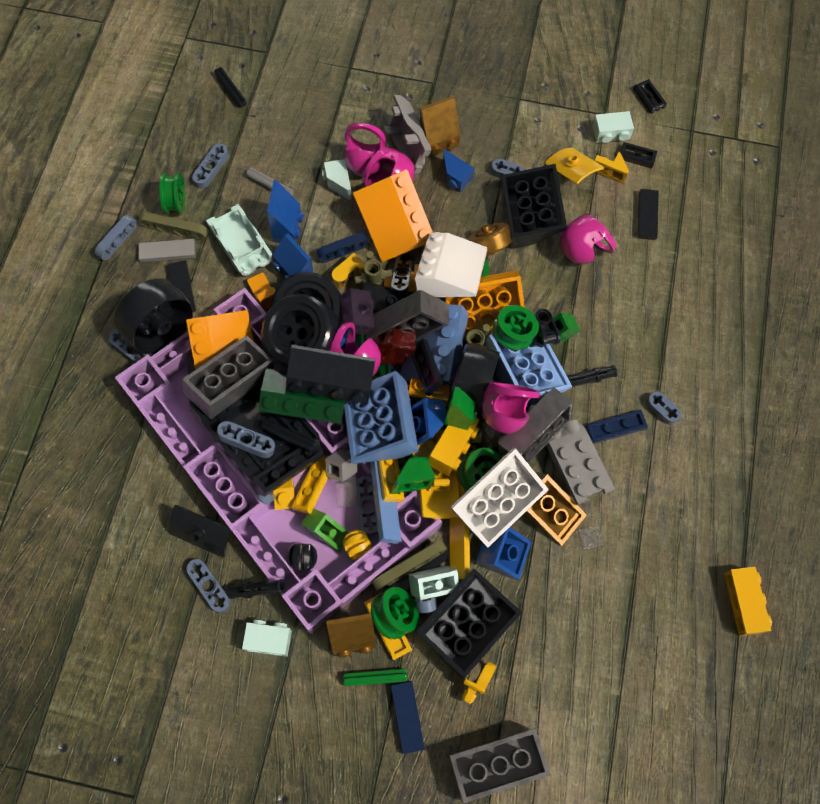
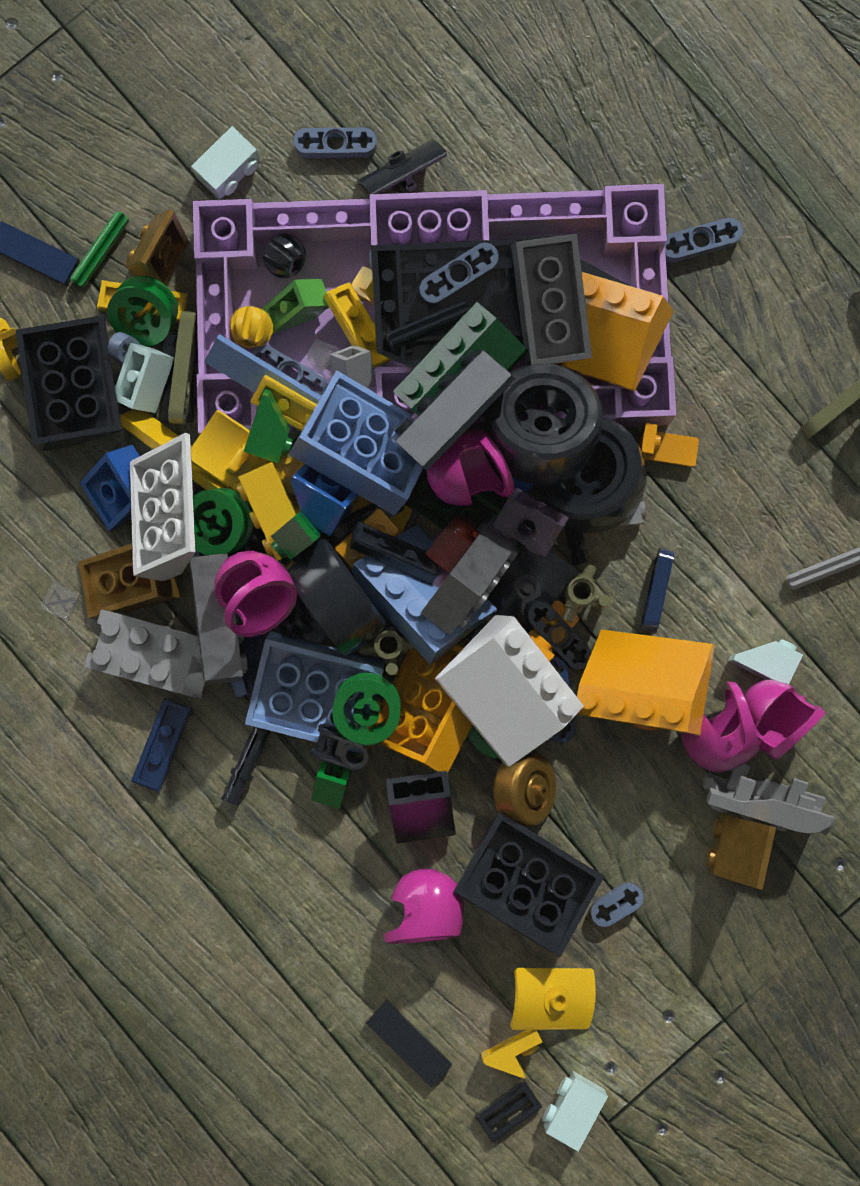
camera: 130 degrees right, 15 degrees up
black wheel [114,278,193,354] -> none
light grey tile [139,239,196,262] -> none
black tile [168,260,197,312] -> none
light aqua piece [206,204,273,276] -> none
black pin [227,579,286,599] -> none
blue slope [267,180,304,243] -> none
blue slope [272,233,313,279] -> none
yellow leg [332,253,365,289] -> none
blue slope [443,150,474,192] -> none
sand blue beam [647,392,681,425] -> none
none -> black brick [386,770,456,844]

